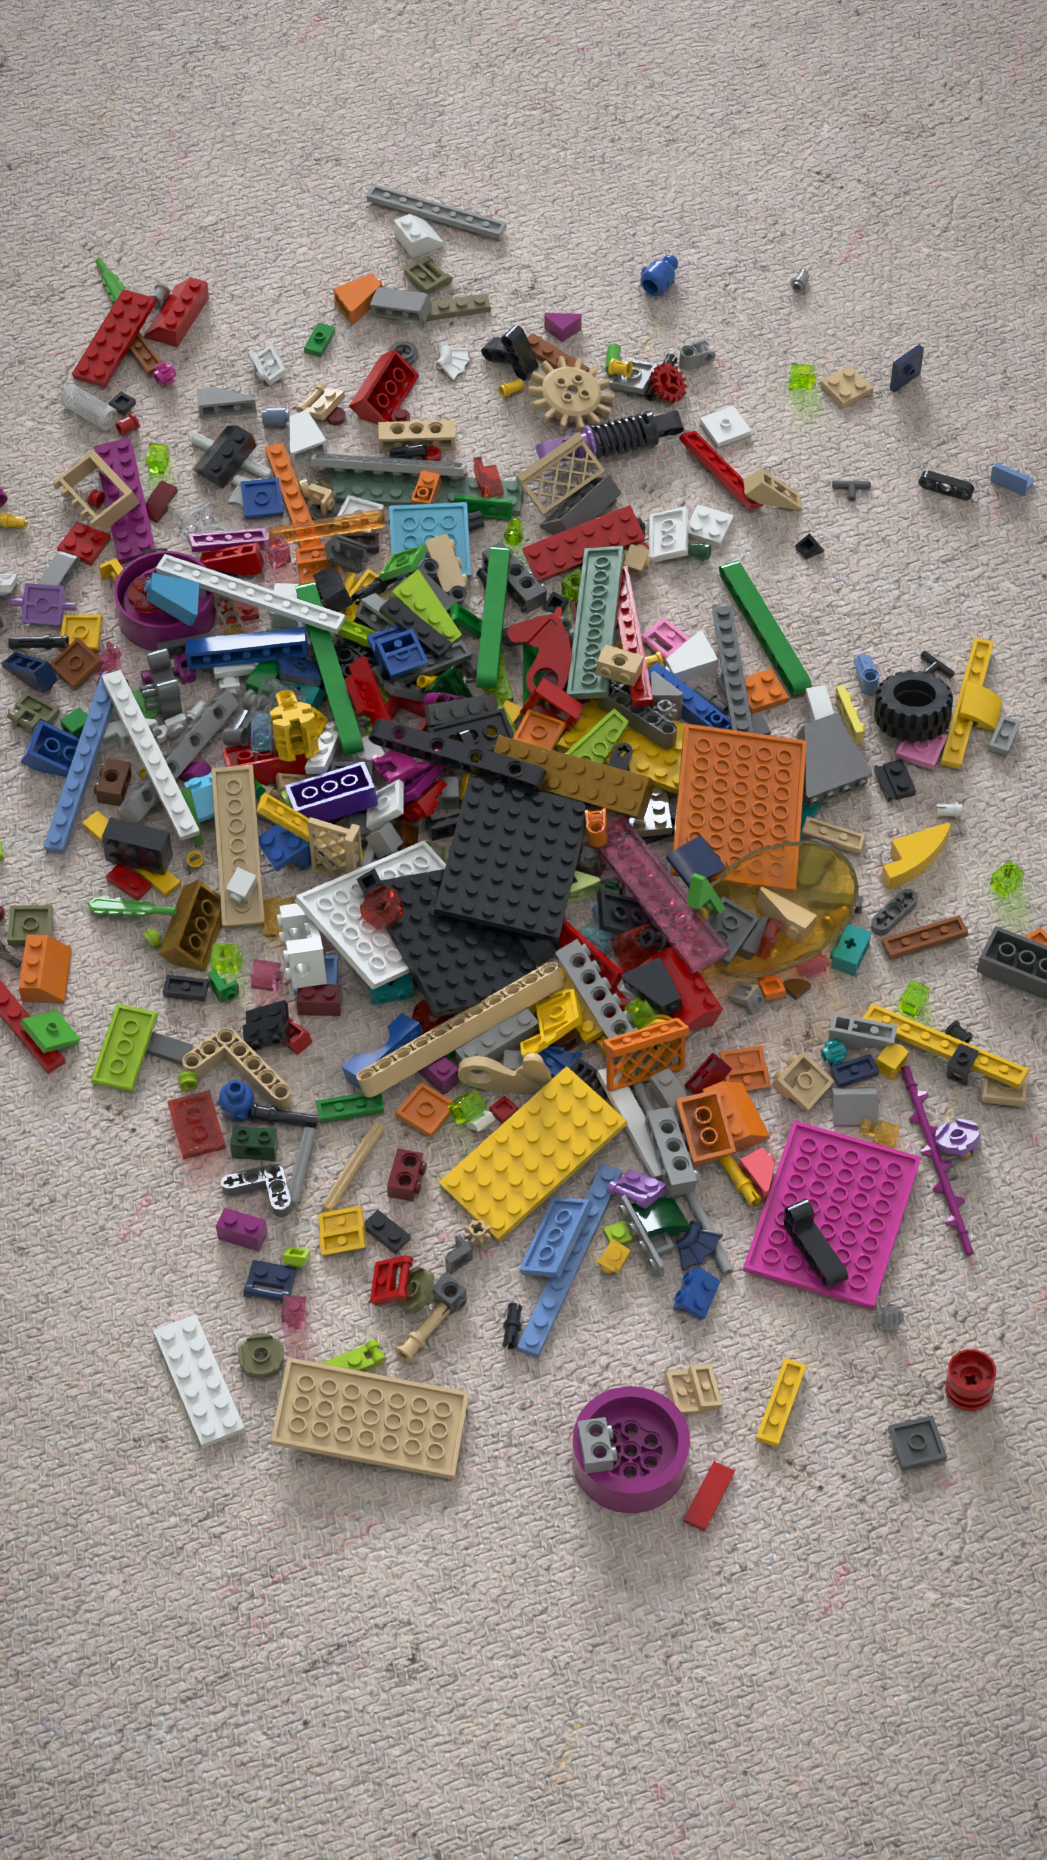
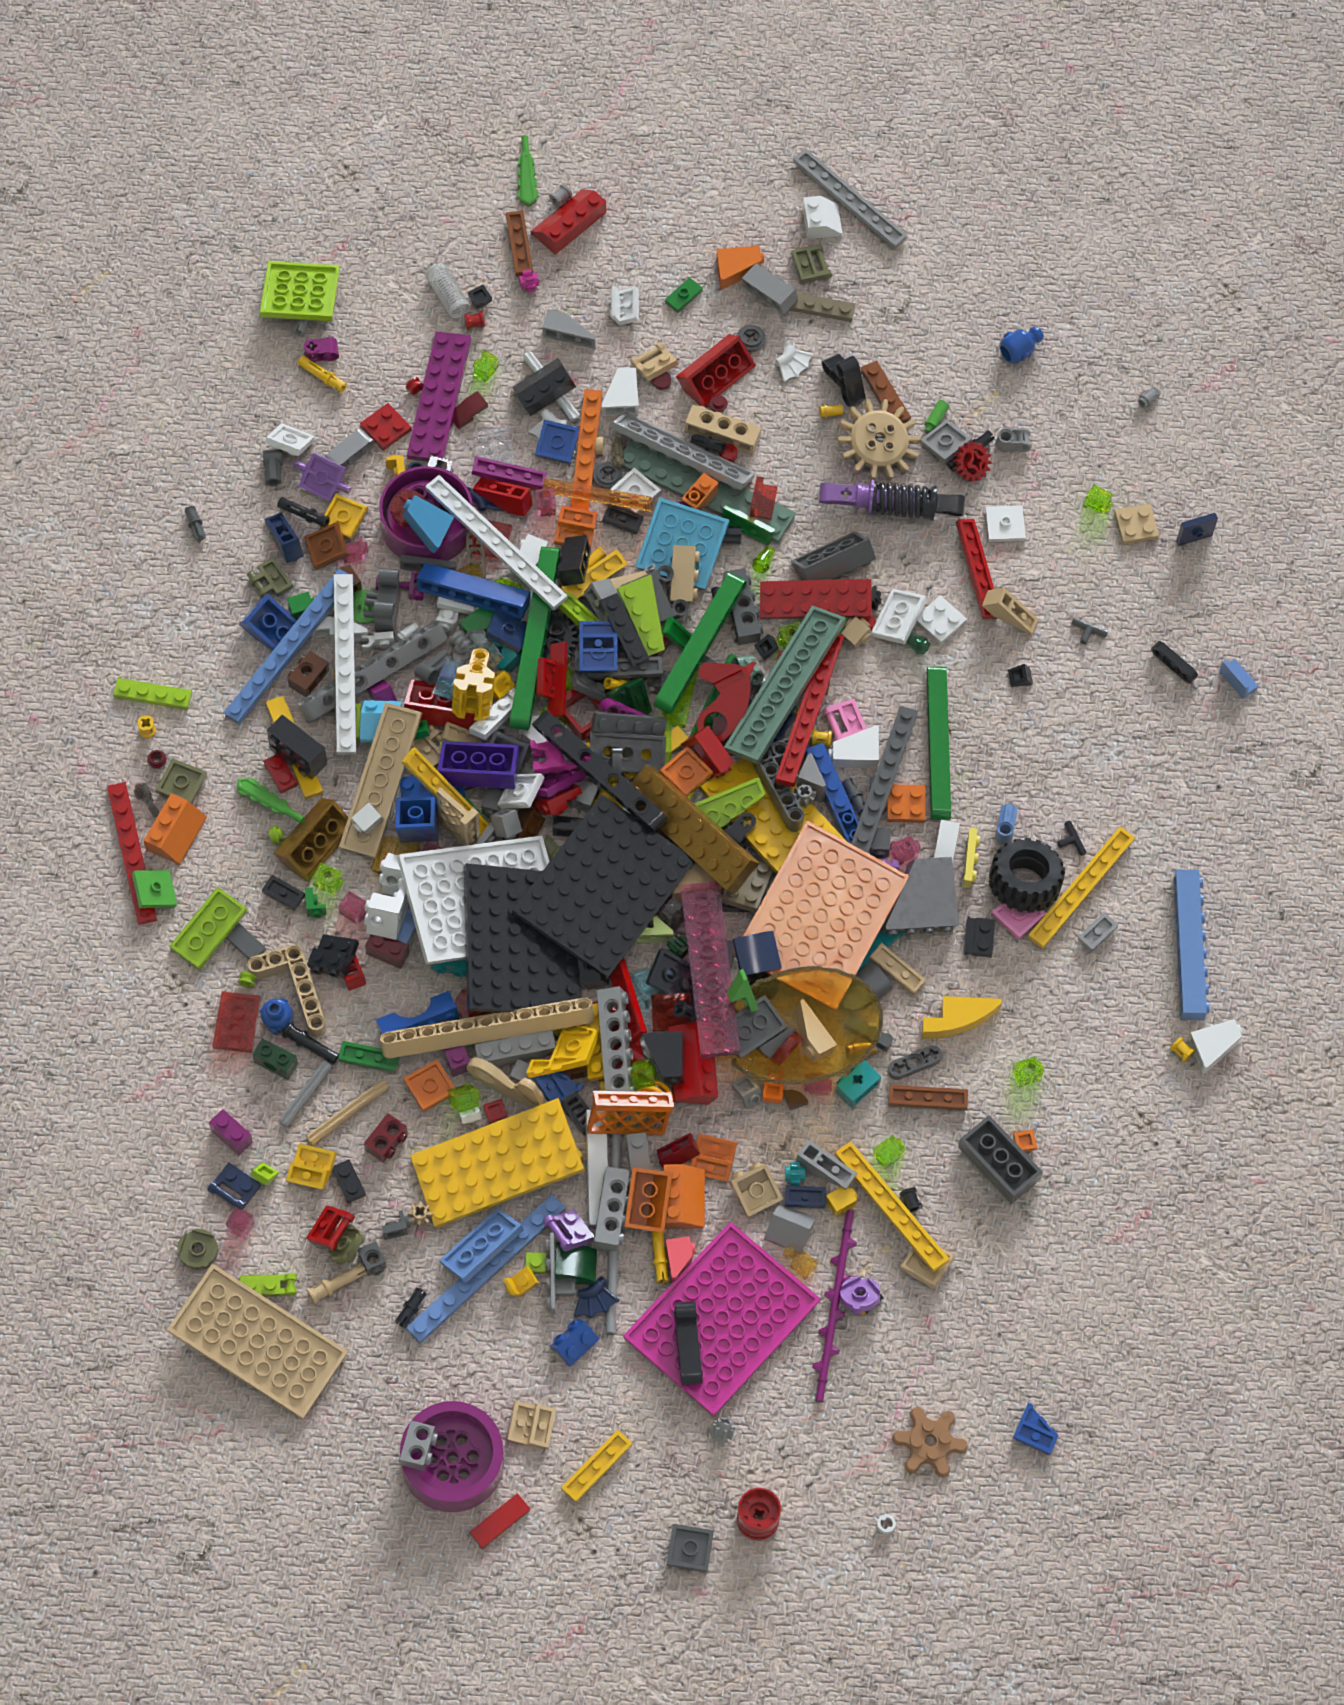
camera: 20 degrees right, 10 degrees up
tan hinge [53,450,140,532] -> none
red plate [72,289,157,388] -> none
white plate [153,1314,245,1449] -> none
bright green sticker [181,786,204,847] -> none
yellow hinge [186,850,203,867] -> none
dark grey beam [221,1164,292,1217] -> none
sand blue brick [262,407,290,427] -> none
tan bracket [308,483,335,516] -> none
dark grey hinge [325,534,368,573] -> none
black pin [351,577,397,605] -> none
black slope [356,868,383,901] -> none
clear red plate [360,885,403,929] -> none
bright green plate [379,544,427,581] -> none
tan fence [515,432,605,515] -> none
magenta slope [544,313,582,343] -> none
orange piece [585,808,608,847] -> none
tan brick [596,644,644,687] -> none
yellow bush [608,358,633,378] -> none
white pin [937,802,962,819] -> none
black bracket [947,1043,979,1086] -> none
yellow slope [959,681,1002,732] -> none
none -> blue slope [395,797,439,843]
none -> clear pink brick [890,836,921,865]

